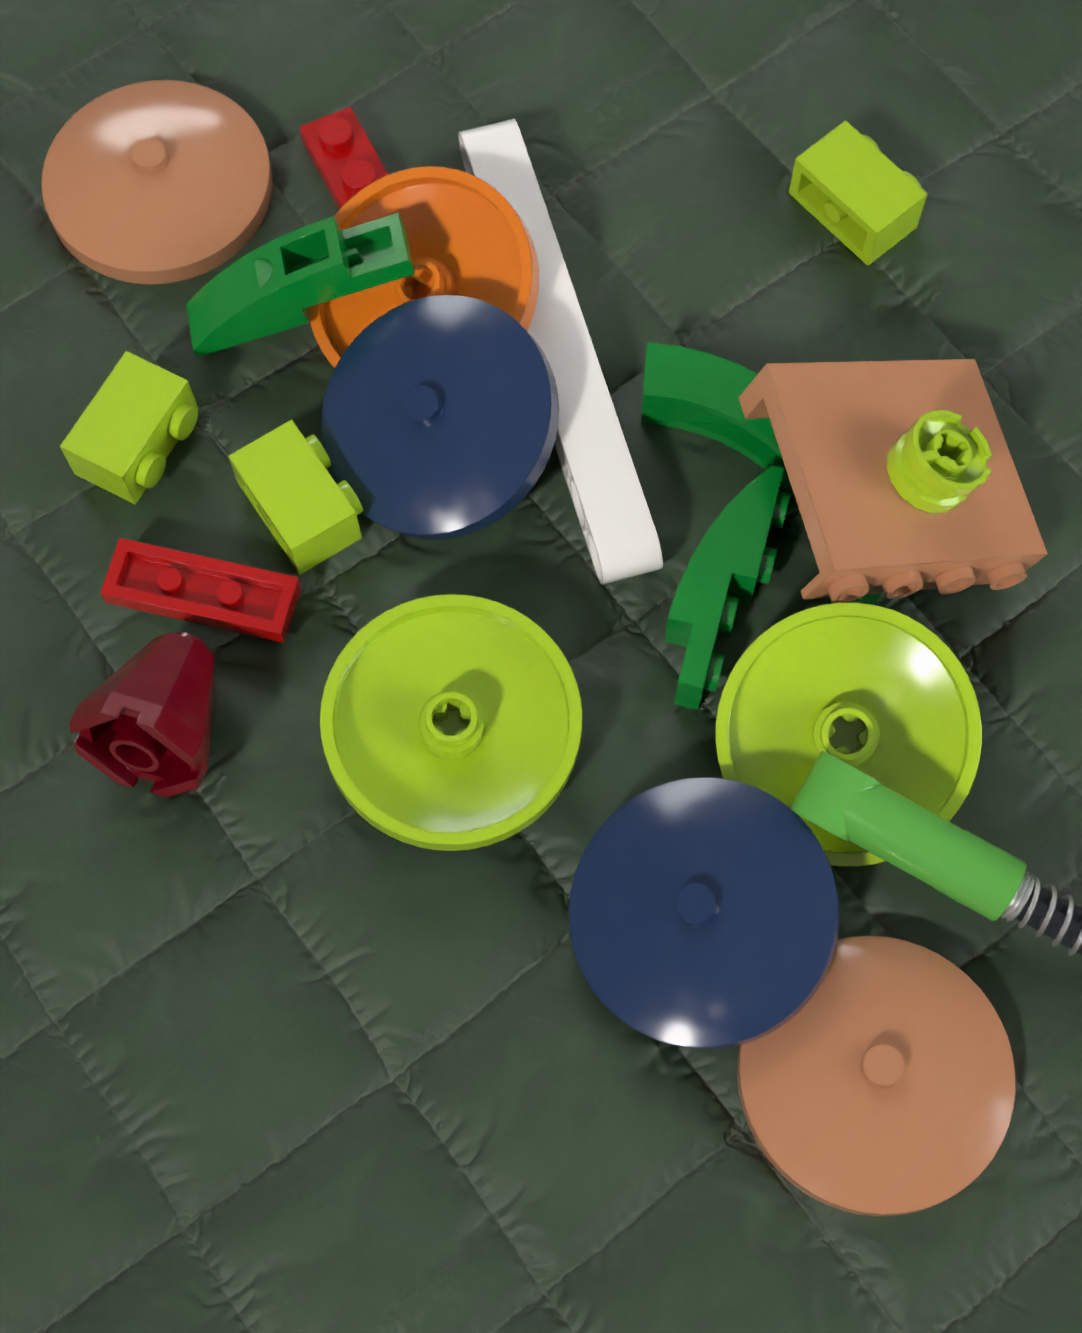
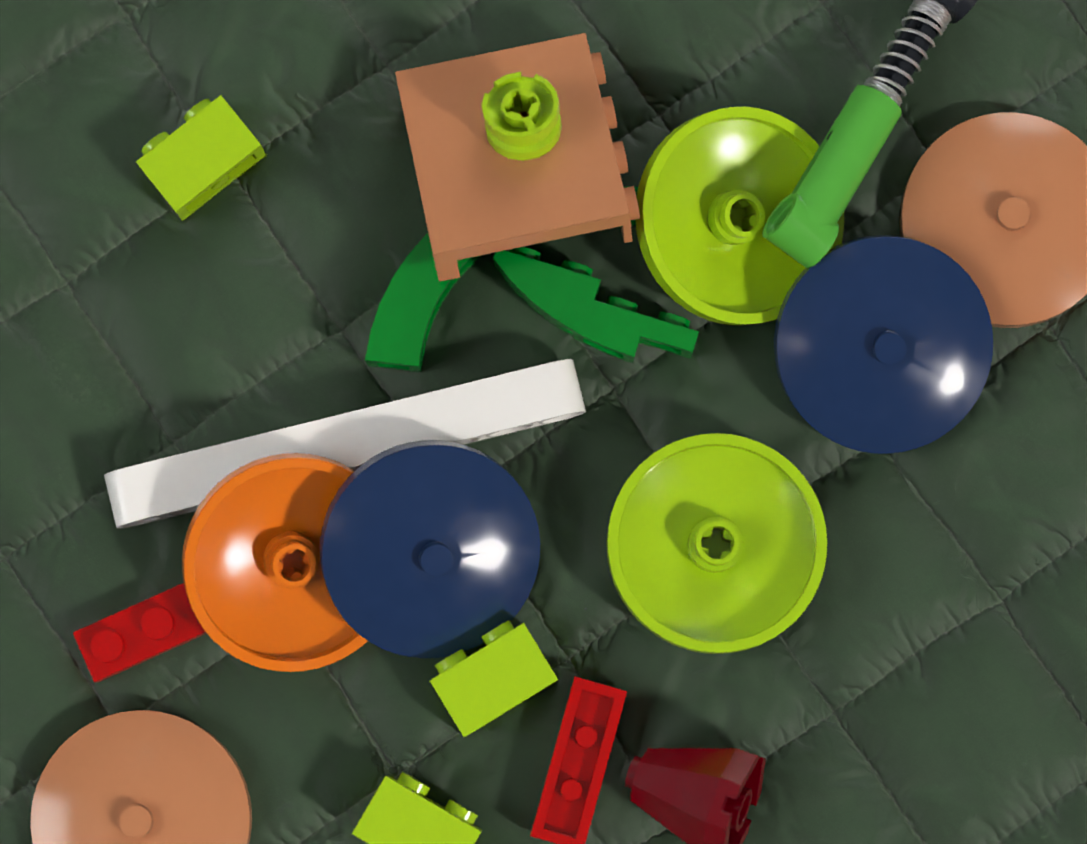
camera: 85 degrees left, 15 degrees up
green slope [186,213,415,357] -> none

